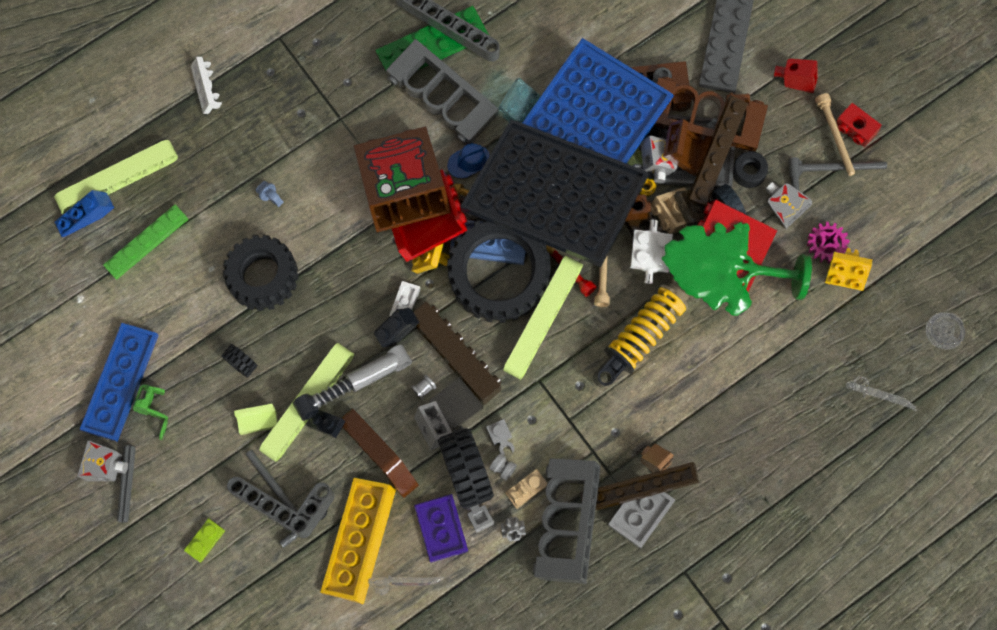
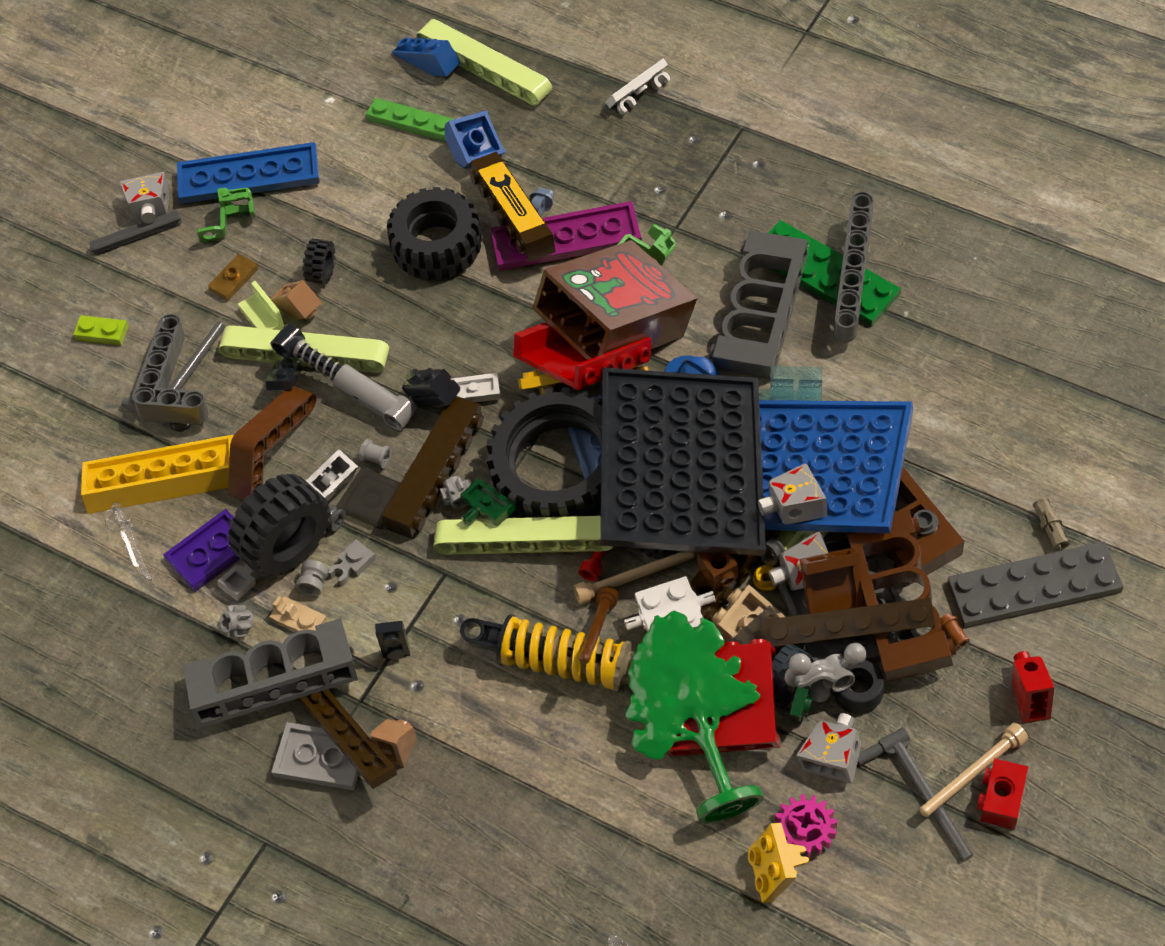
camera: 65 degrees right, 15 degrees down
none -> pearl gold plate [208,253,259,301]
none -> medium nougat slope [270,280,322,320]
none -> black plate [375,621,410,660]
none -> light grey gear [440,476,470,509]
none -> blue slope [444,110,506,168]
none -> dark green plate [460,478,516,526]
none -> brick [469,151,556,262]
none -> magenta plate [490,201,642,271]
none -> reddish brown piece [579,586,619,664]
none -> bright green piece [617,224,676,266]
none -> light grey torso [758,464,827,524]
none -> light grey piece [785,643,866,702]
none -> dark green plate [789,686,812,723]
none -> dark tan pin [1032,497,1070,551]

